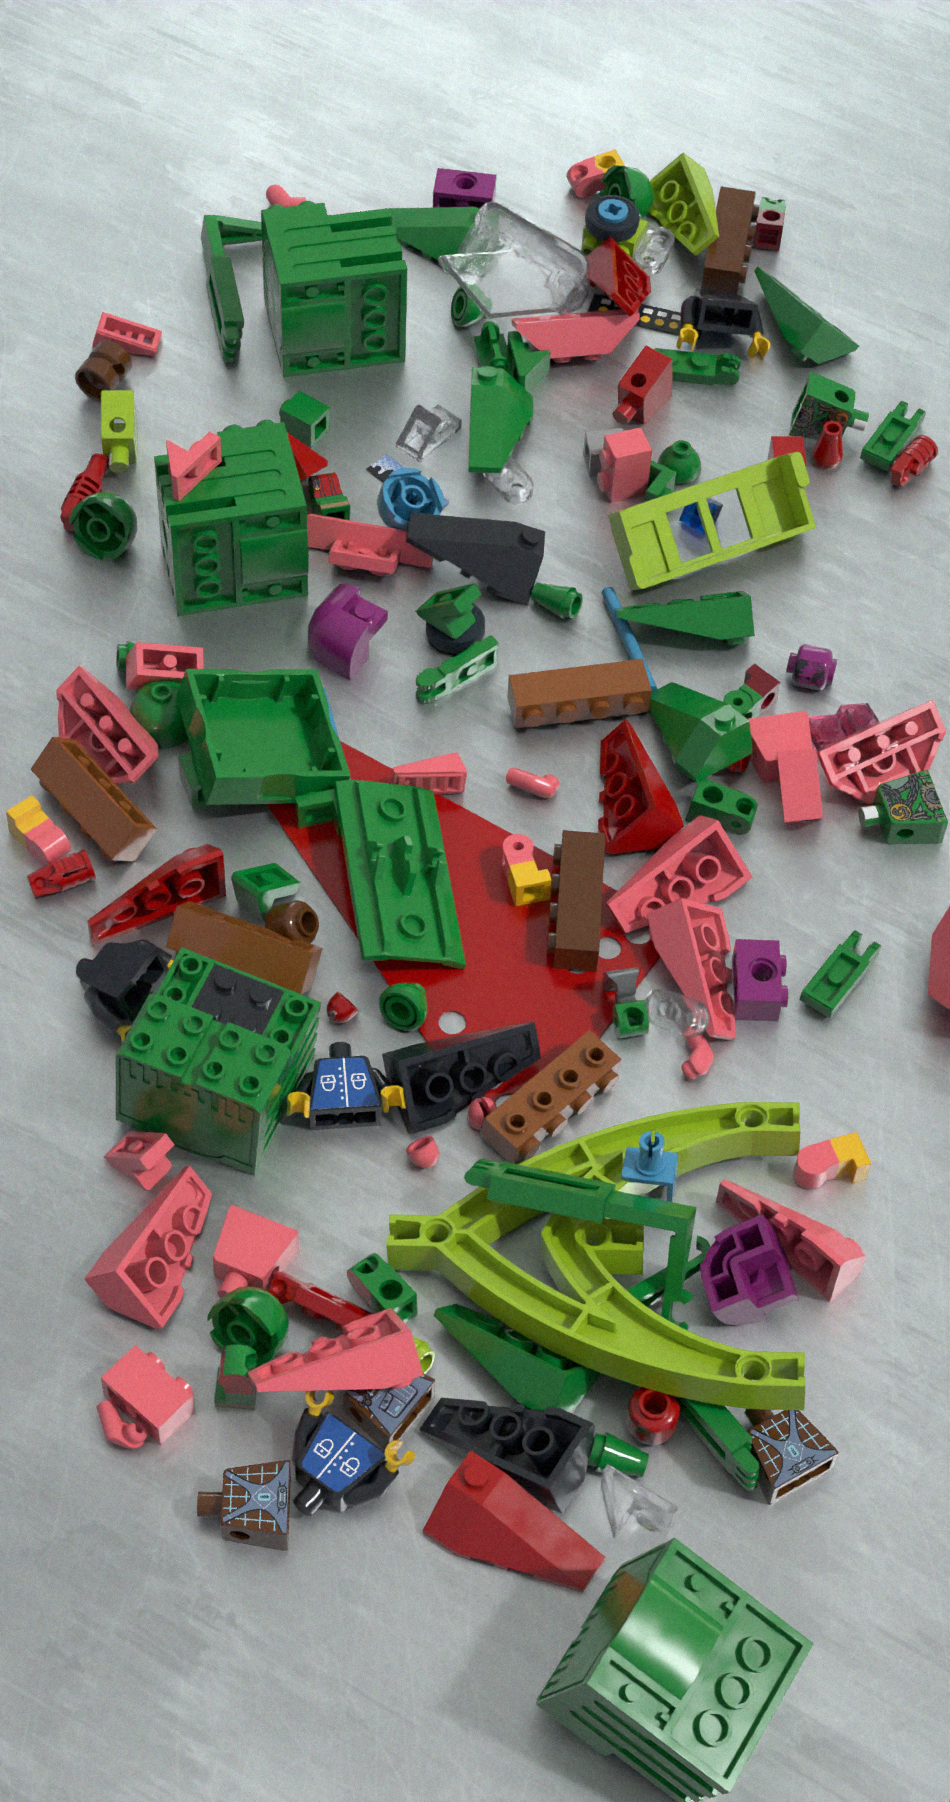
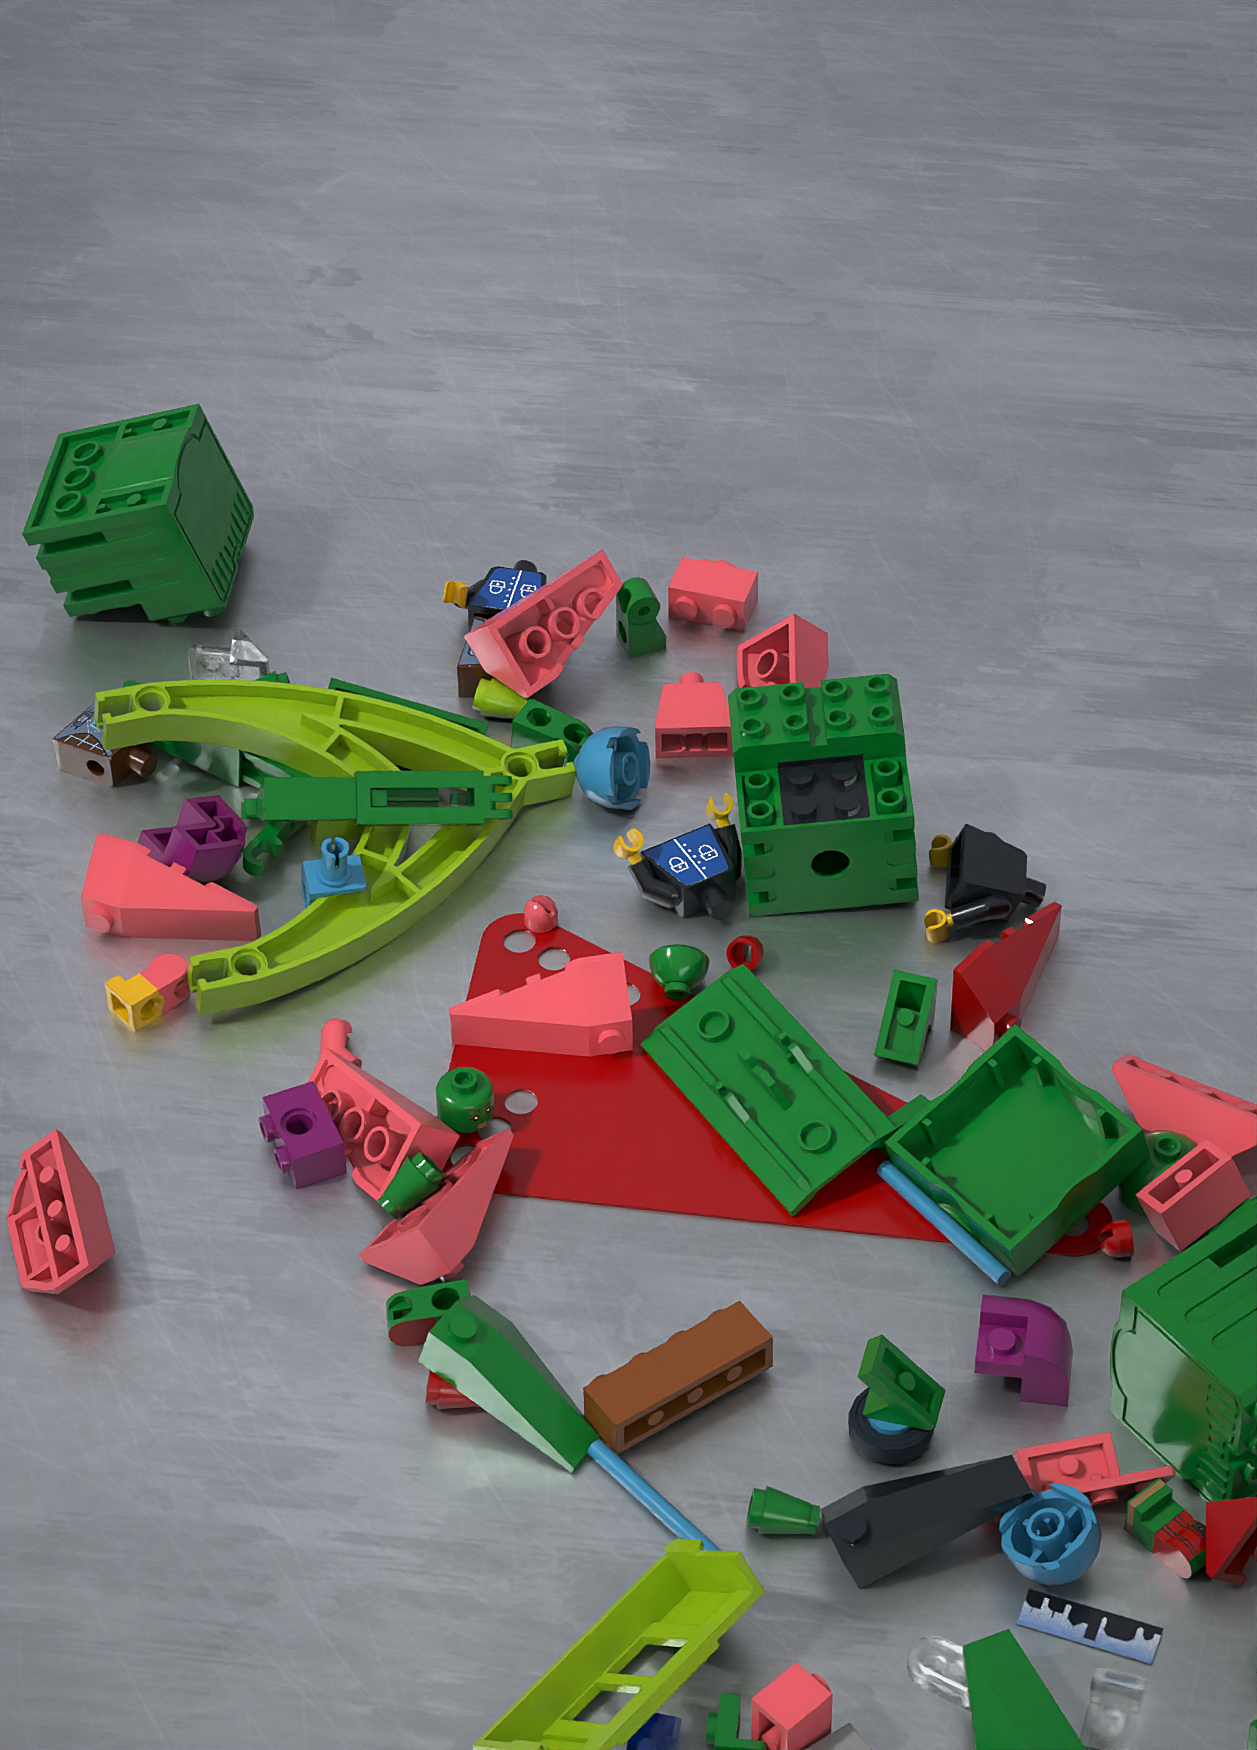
camera: 160 degrees right, 10 degrees down
leg [6,795,72,866] -> none
red hinge [27,849,96,896] -> none
dark orange brick [31,737,157,862] -> none
dark orange brick [166,901,323,994] -> none
reddish brown torso [197,1460,291,1551] -> none
green cylinder [207,1286,289,1367] -> none
reddish brown head [265,900,319,944] -> none
red hinge [268,1271,373,1333] -> none
black wedge [382,1021,541,1133] -> none
coral slope [391,752,467,795] -> none
coral hinge [406,1136,440,1169] -> none
green hinge [416,635,499,705] -> none
black wedge [419,1397,595,1514] -> none
red wedge [423,1451,606,1593] -> none
dark orange brick [481,1030,622,1164] -> none
yellow leg [502,834,552,906] -> none
coral arm [506,767,559,799] -> none
reddish brown brick [547,830,605,972] -> none
red wedge [598,719,684,854] -> none
leg [602,967,649,1038] -> none
green wedge [614,591,755,645] -> none
clear plate [645,989,709,1037] -> none
leg [723,663,780,719] -> none
coral torso [748,711,812,782] -> none
coral hinge [777,748,823,823] -> none
magenta head [786,644,838,691] -> none
green hinge [799,930,882,1018] -> none
clear pink slope [809,703,879,751] -> none
coral wedge [816,700,946,805] -> none
torso [858,770,948,844] -> none
none -> green cone [378,1151,445,1219]
none -> green head [436,1067,495,1134]
none -> coral wedge [449,952,633,1056]
none -> dark azure cylinder [574,726,651,810]

